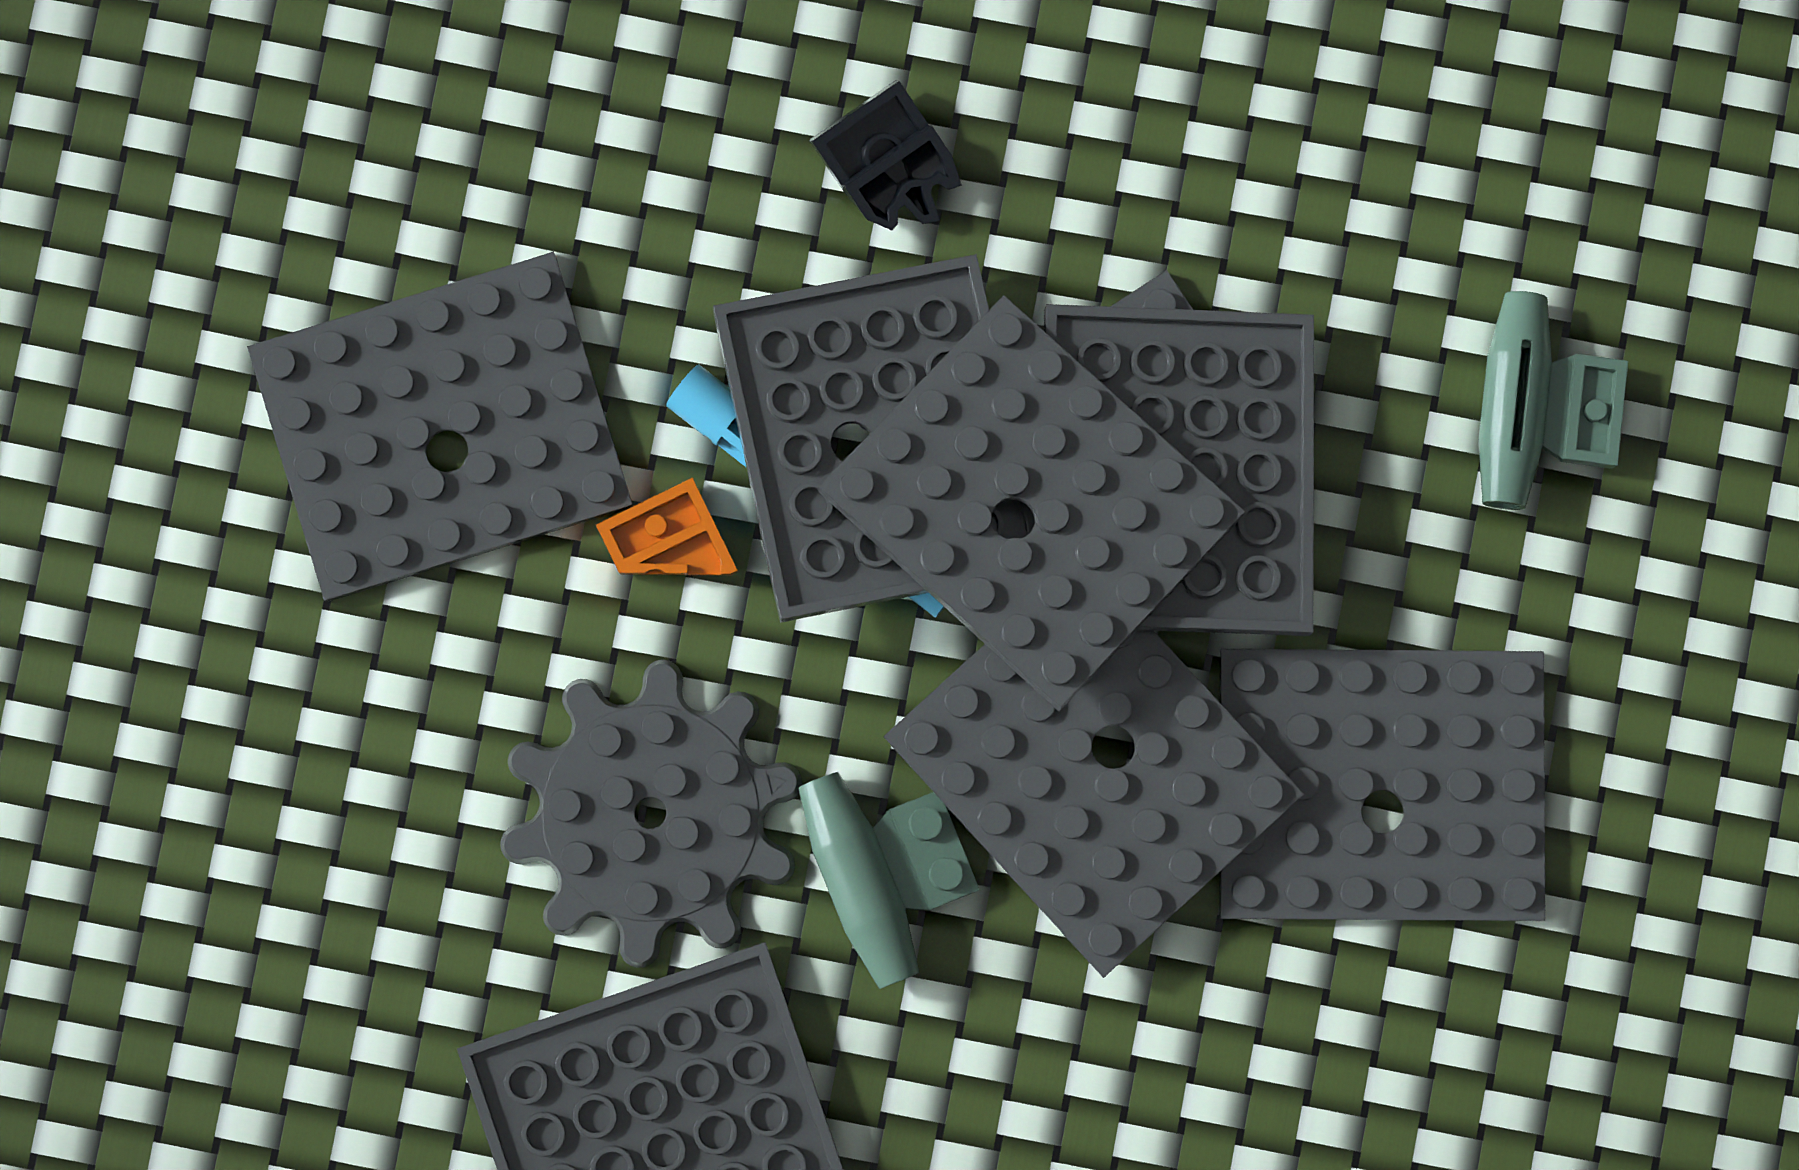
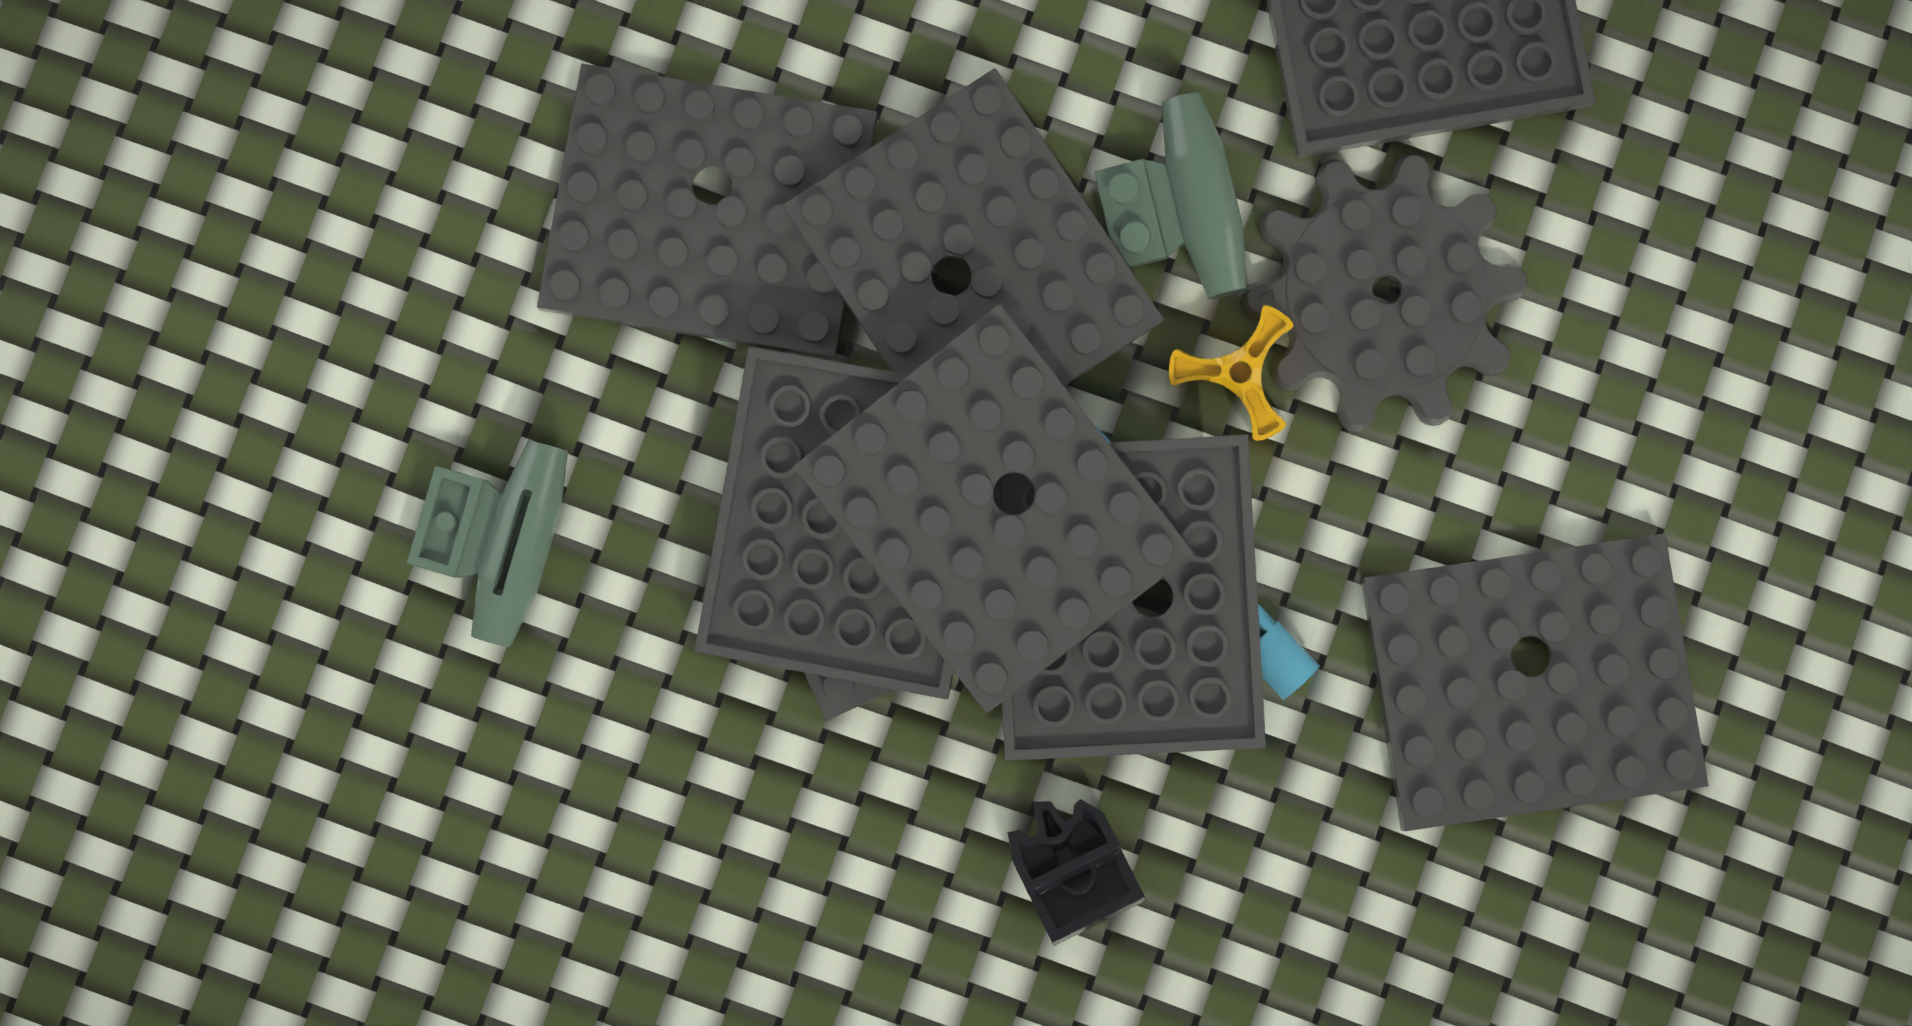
camera: 170 degrees left, 0 degrees up
orange wing [596,478,738,575] -> none
none -> yellow piece [1169,305,1293,441]

